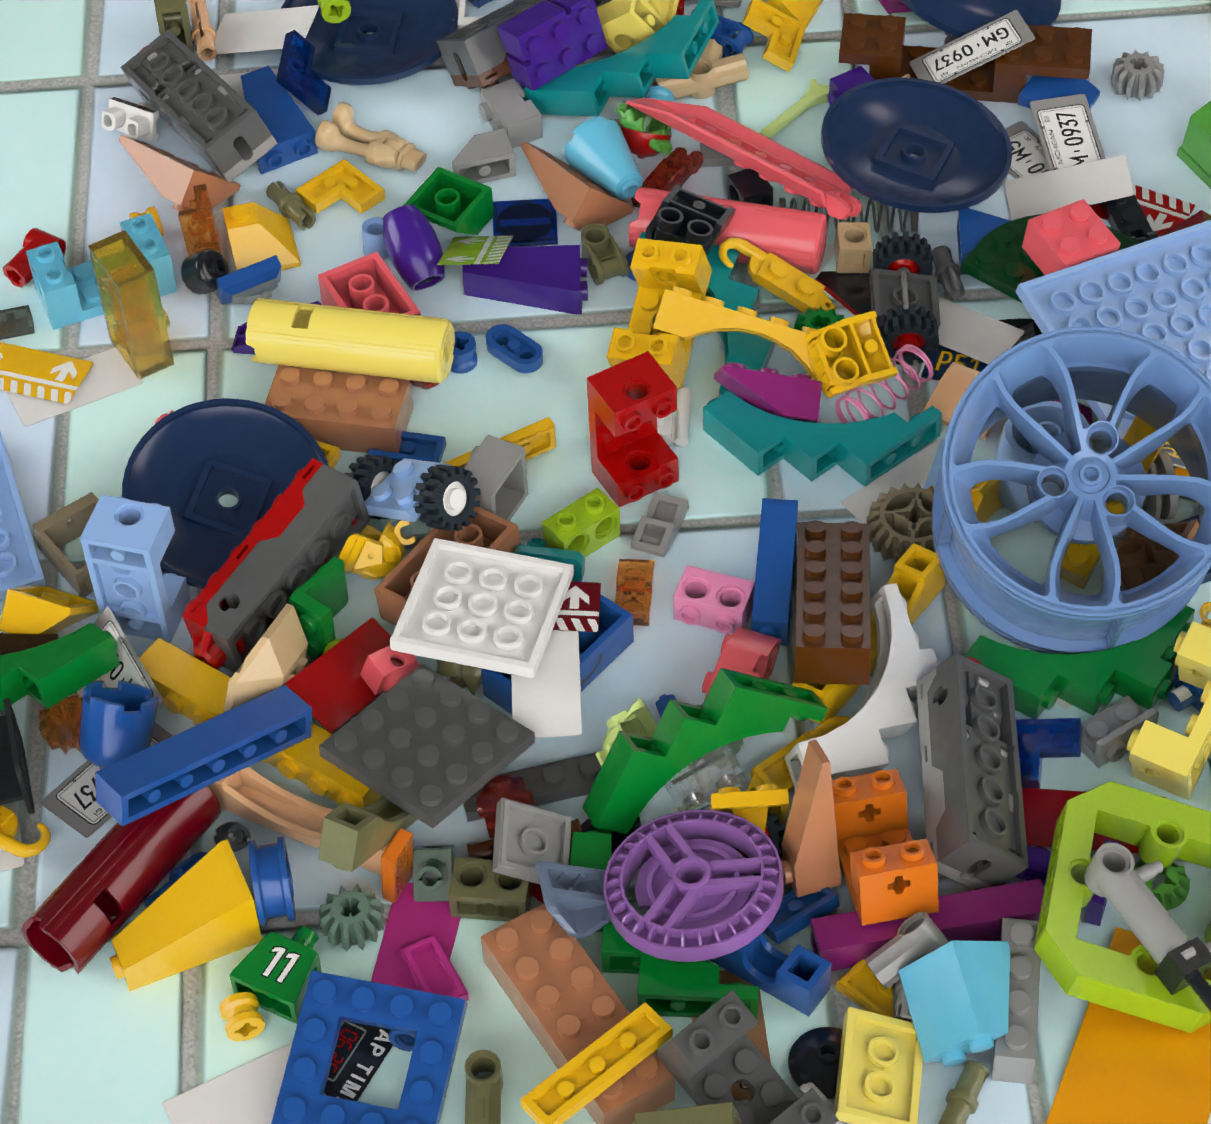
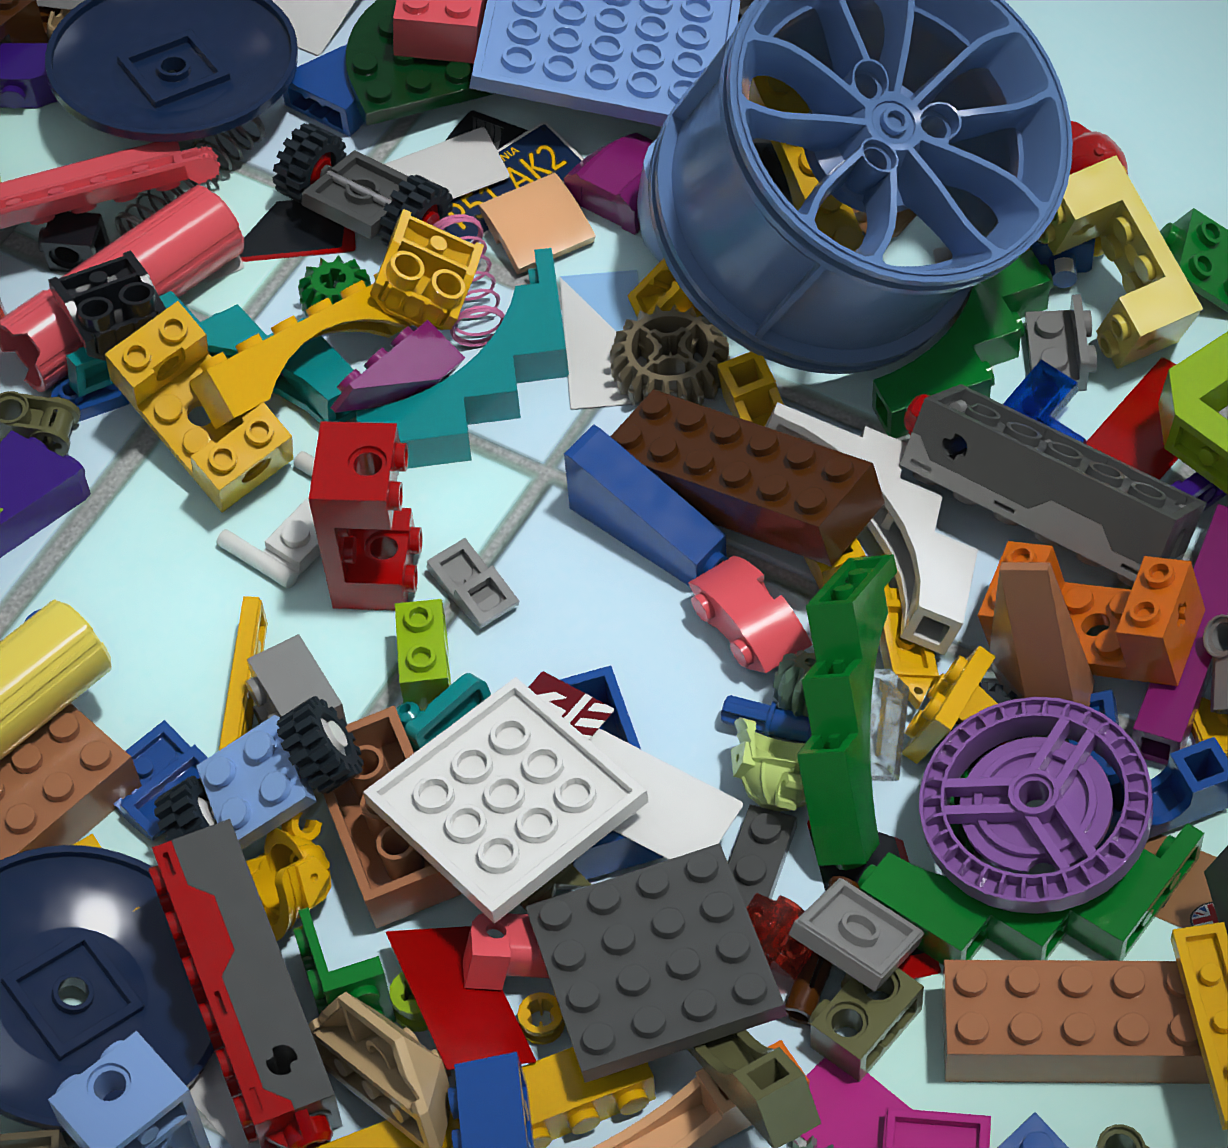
camera: 55 degrees left, 5 degrees up
bracket [413,845,454,902] -> none
blue plate [485,324,543,373] -> none
sand blue slope [535,861,611,938] -> none
clear orange slope [615,559,655,626] -> none
bright pink brick [673,565,755,634] -> none
yellow plate [718,237,836,313] -> none
tan brick [834,222,872,273] -> none
dark grey axle [932,245,965,301] -> none

